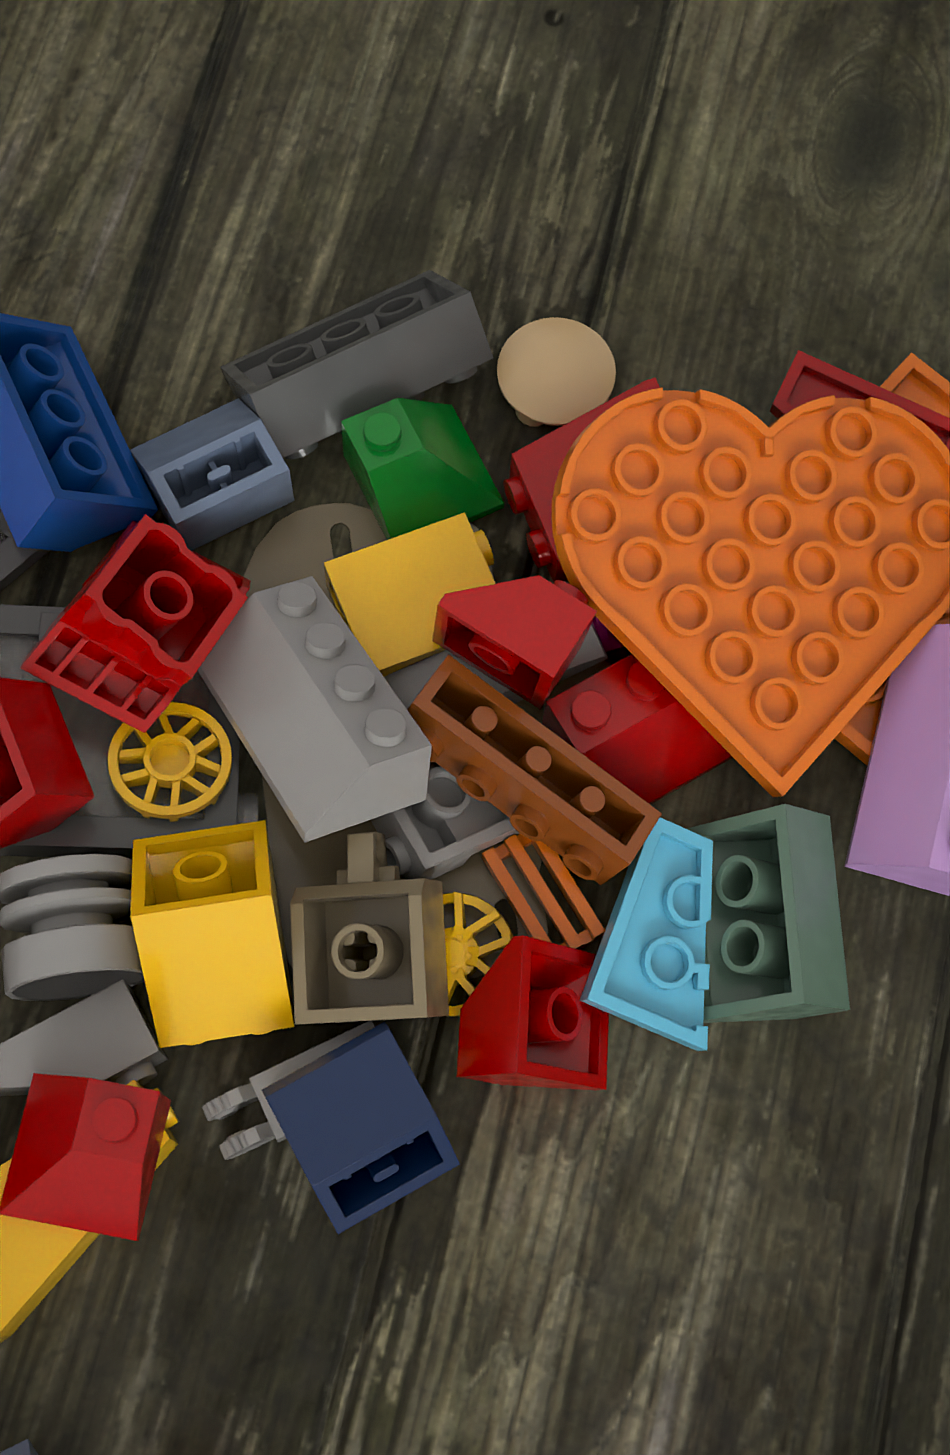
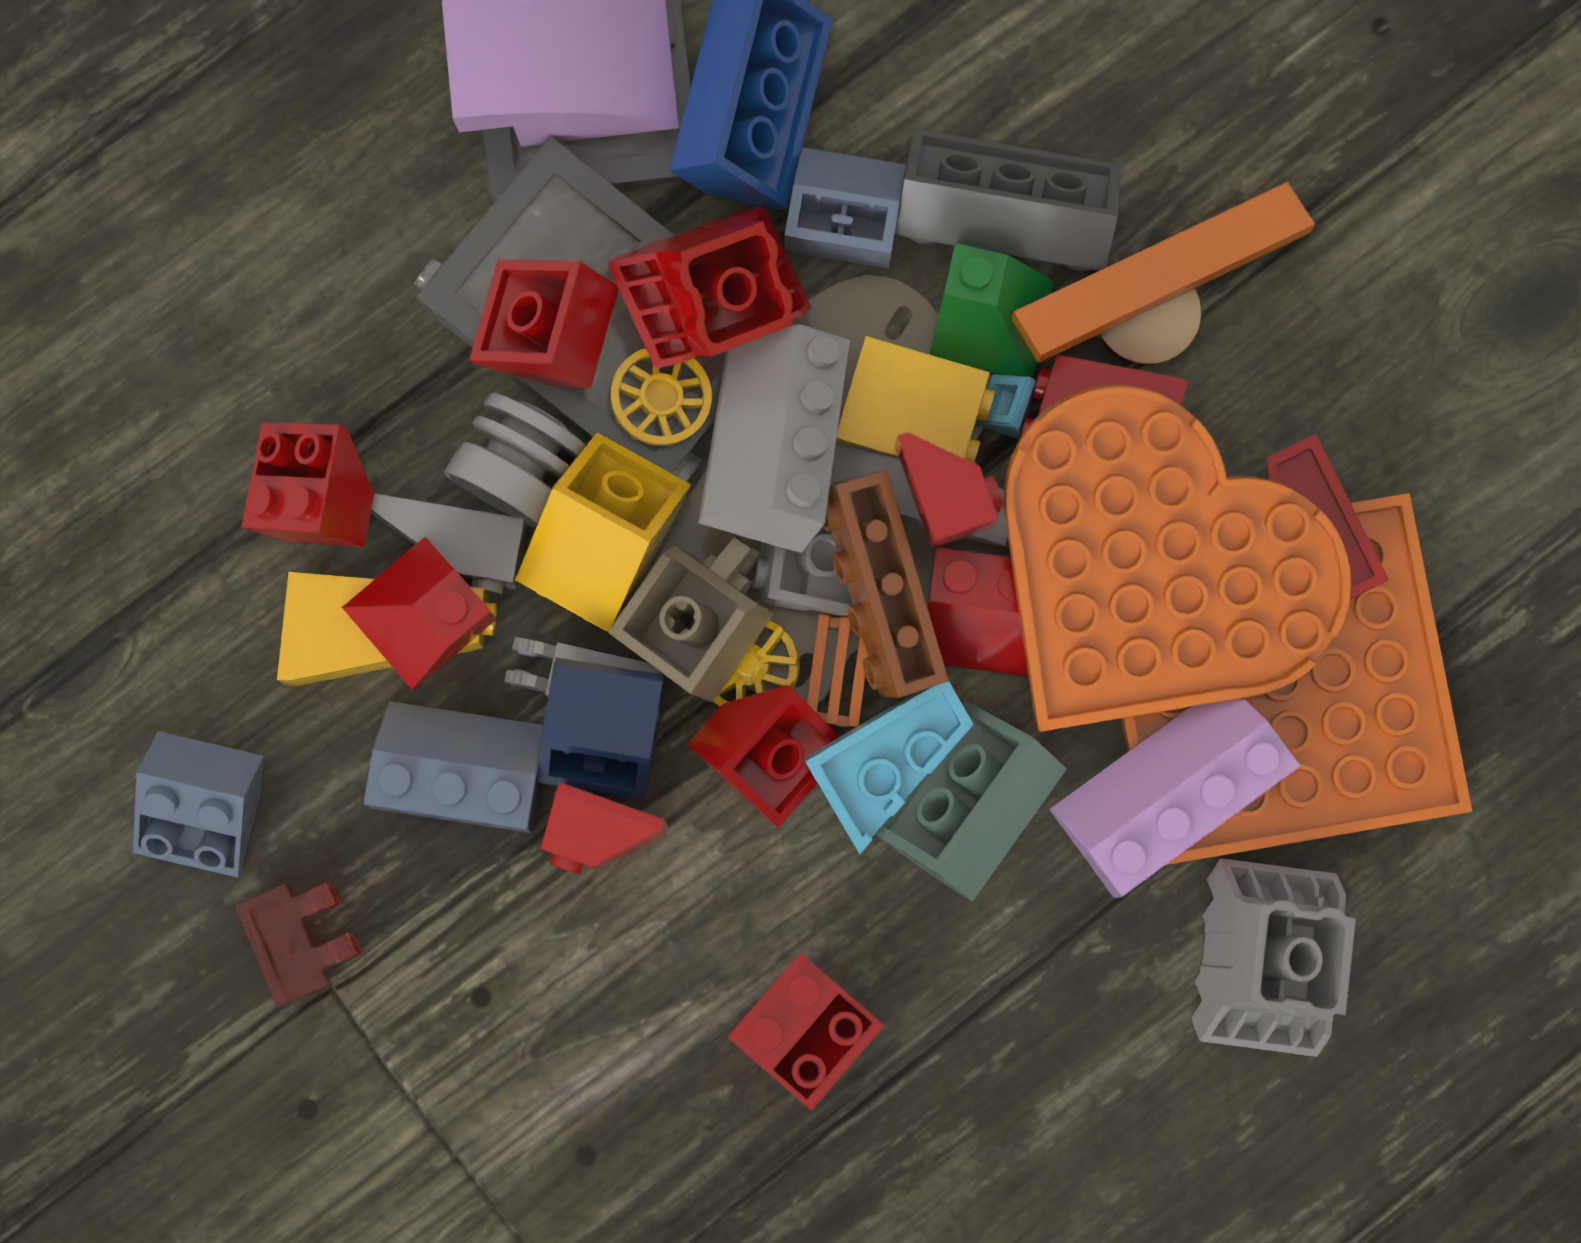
camera: 40 degrees right, 10 degrees up
none -> sand blue slope [364,701,543,833]
none -> red slope [541,783,669,875]
none -> red slope [728,952,884,1111]
none -> medium azure slope [976,374,1036,440]
none -> orange tile [1011,182,1315,363]

